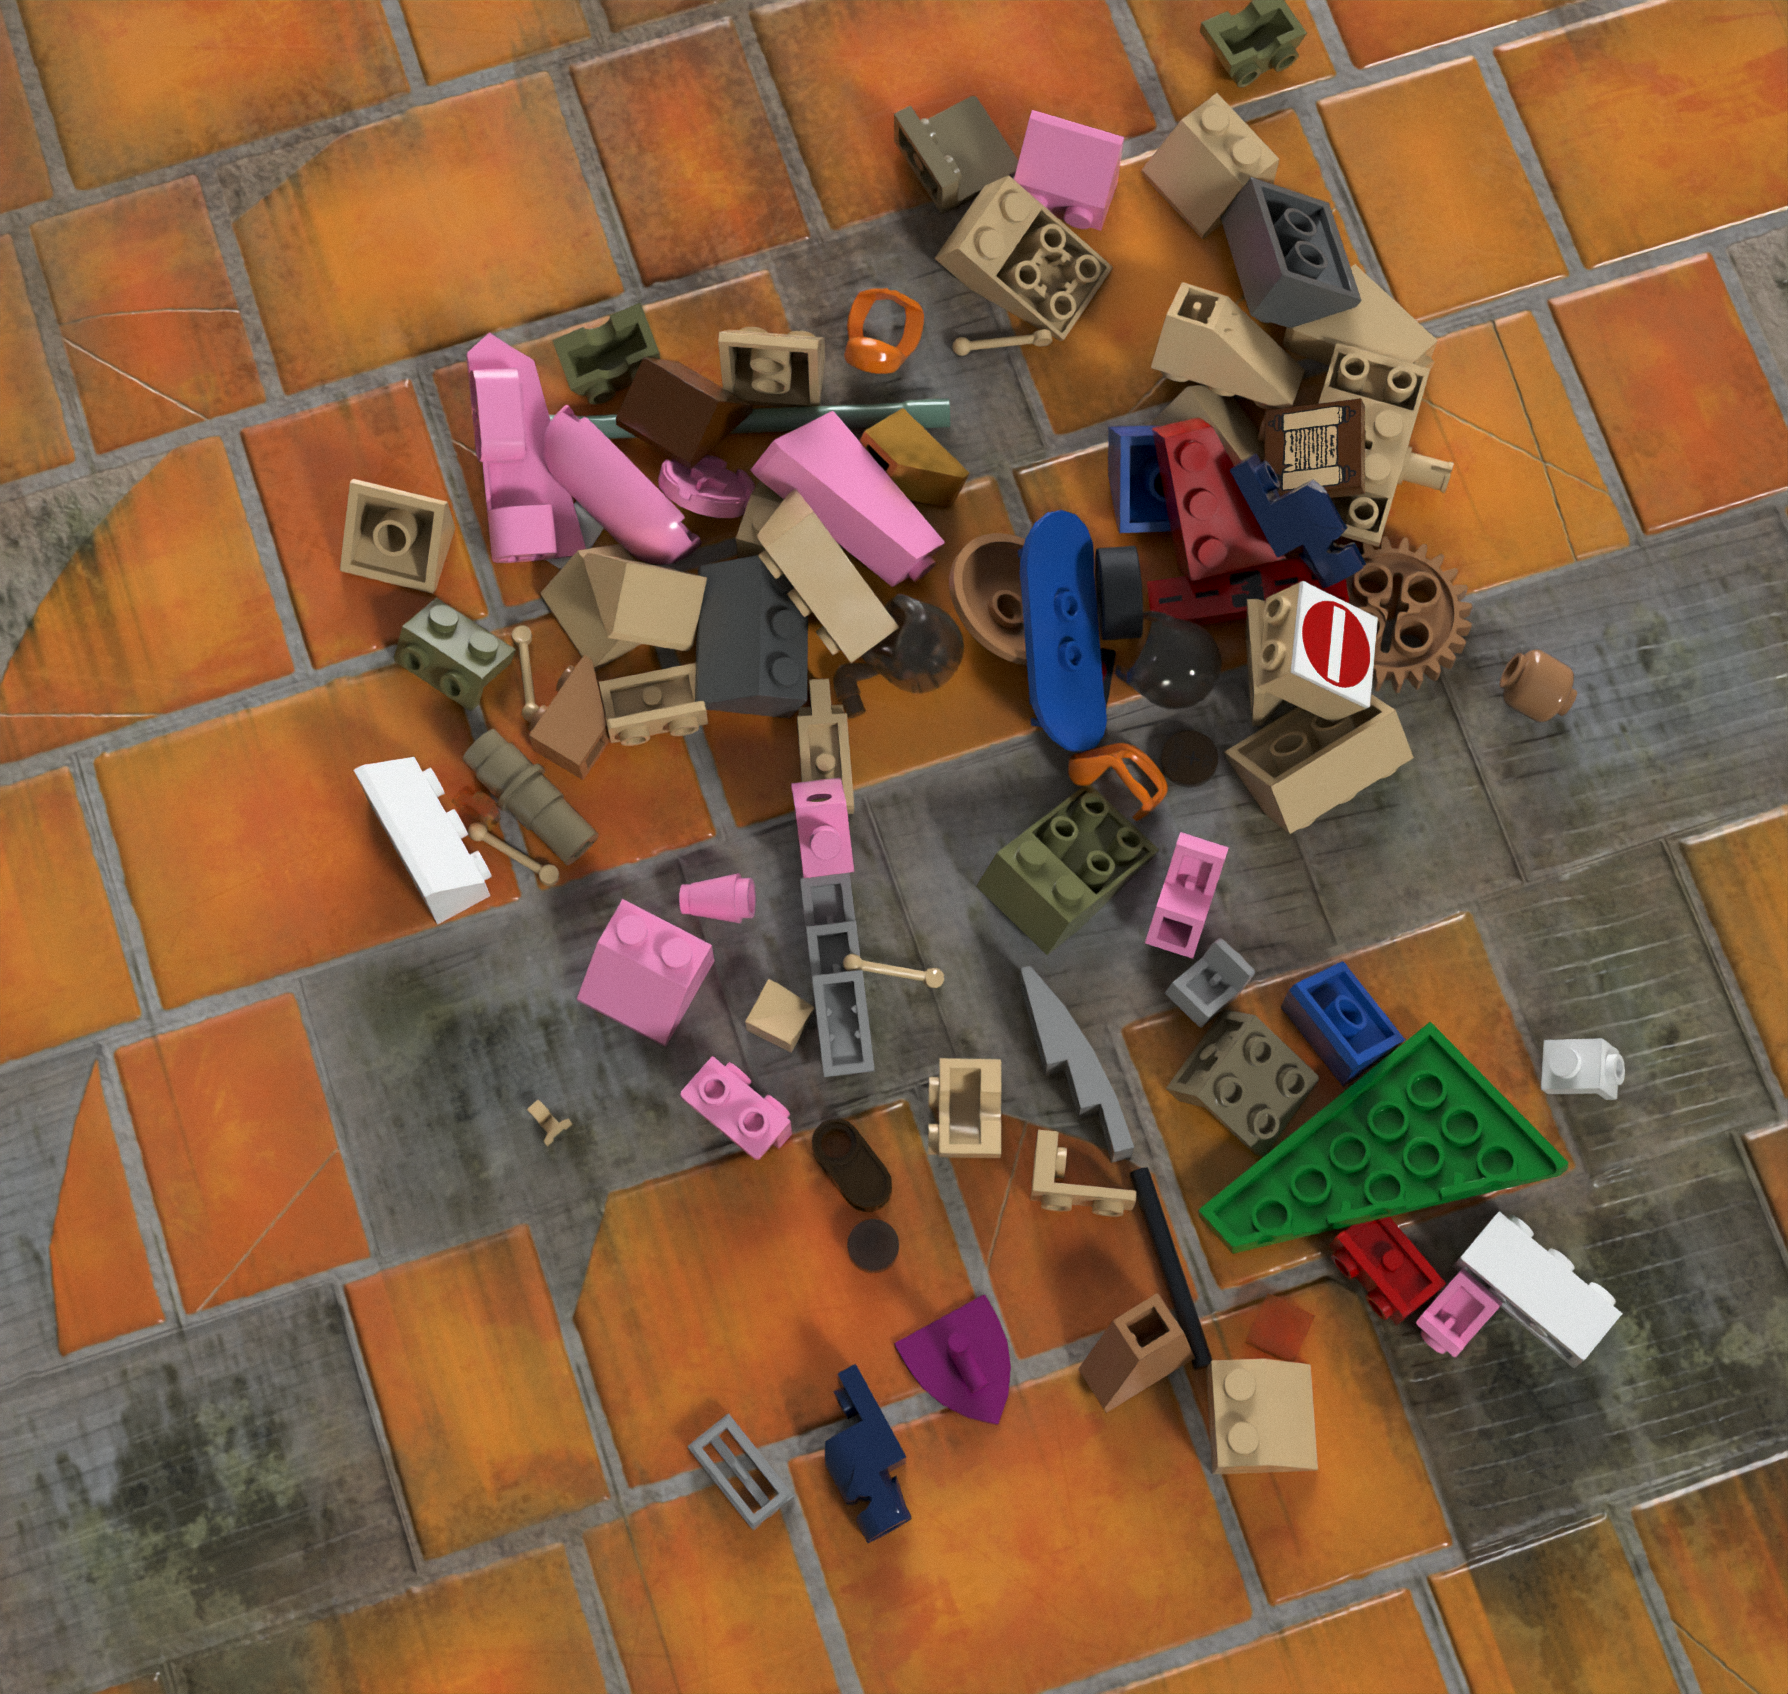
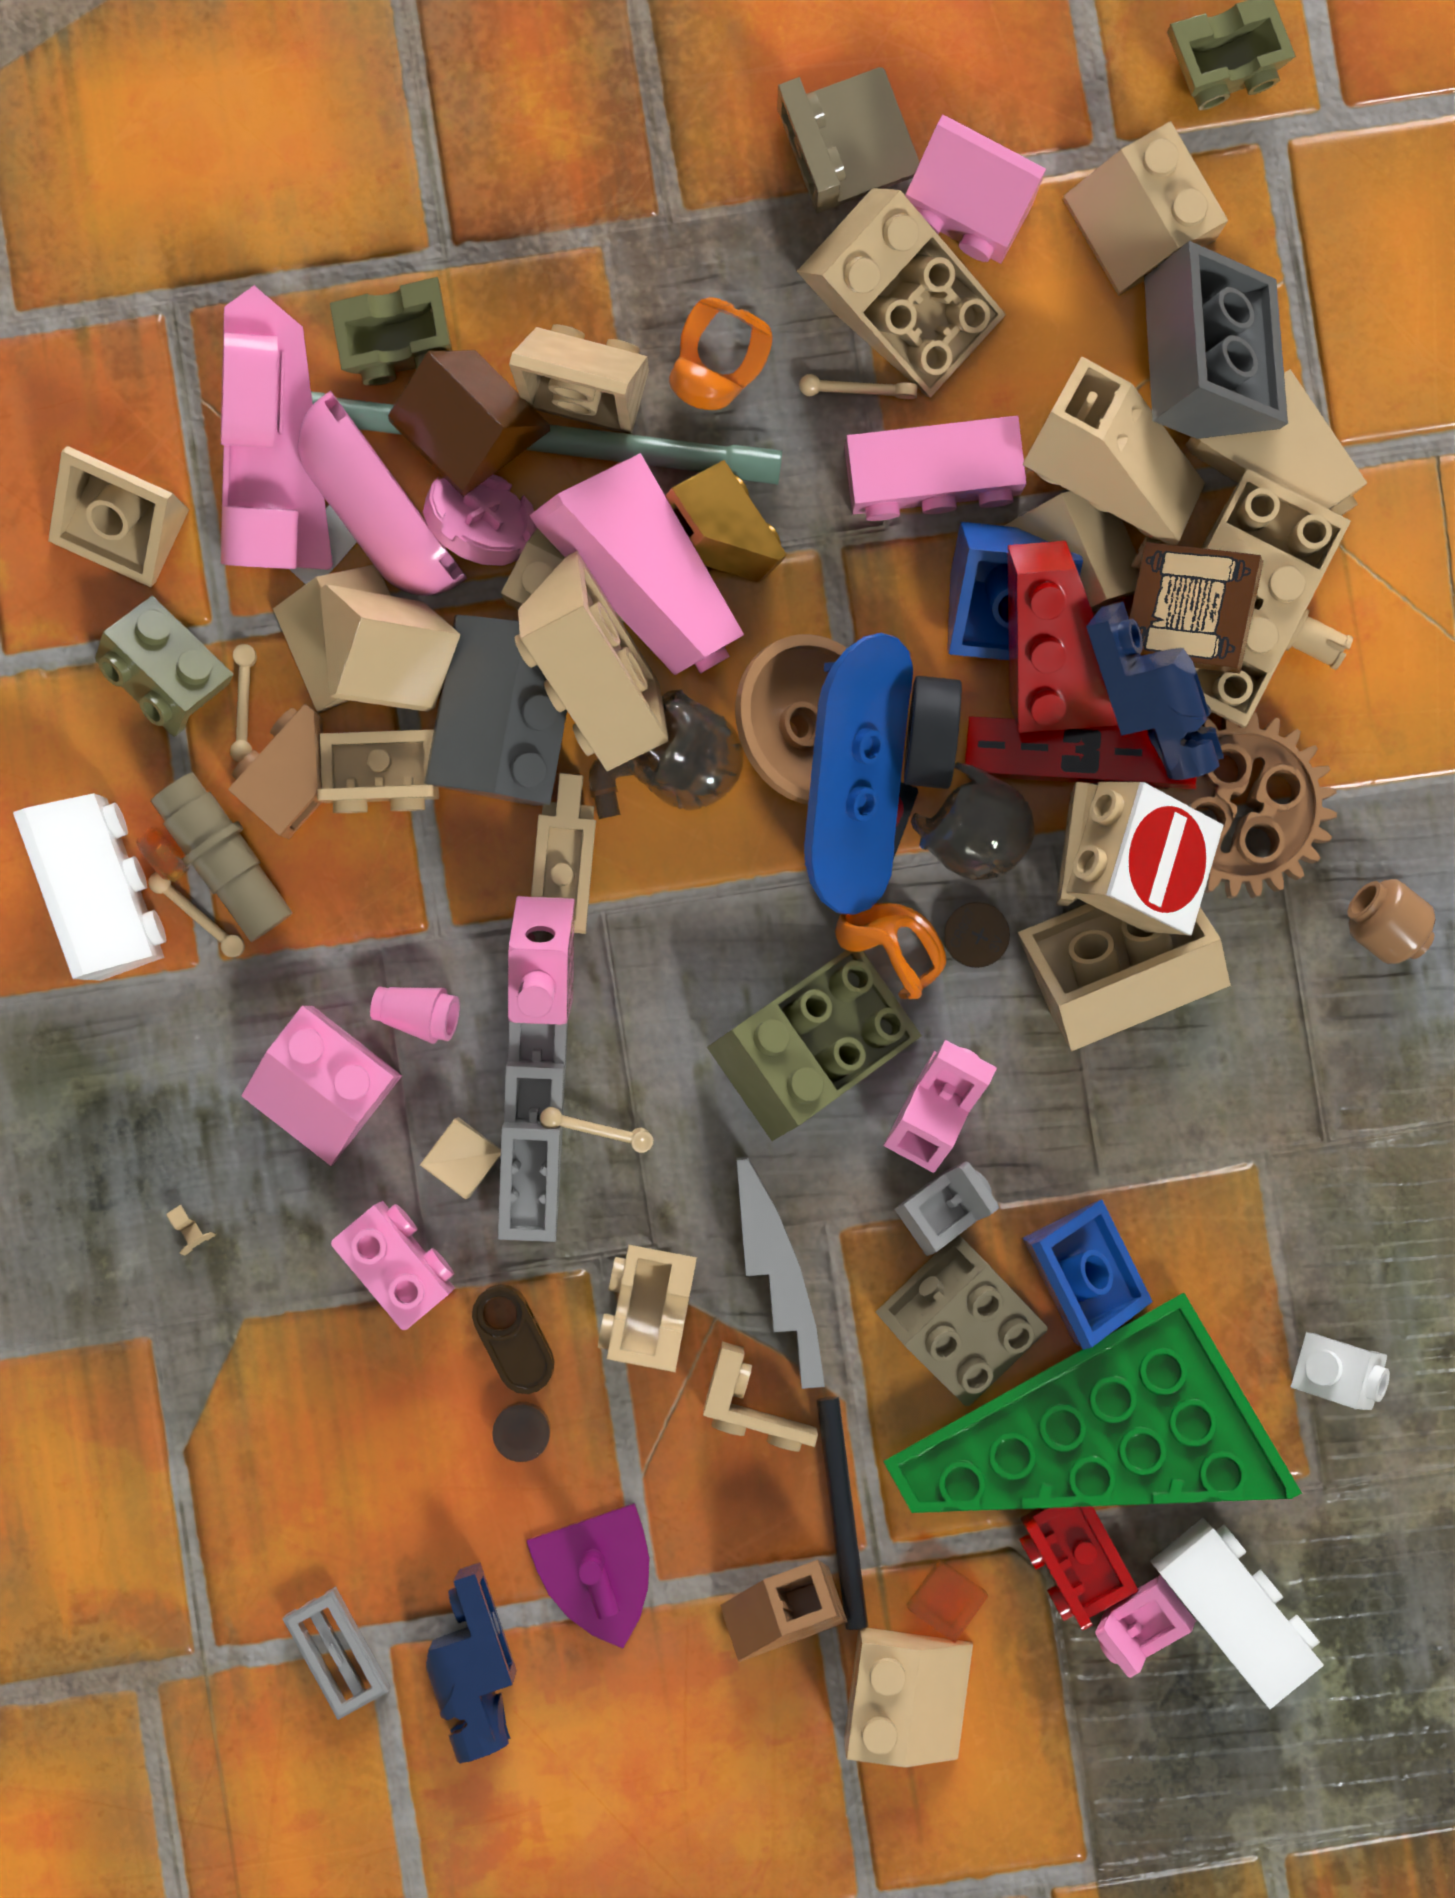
camera: 10 degrees right, 15 degrees up
none -> bright pink brick [844,416,1027,521]

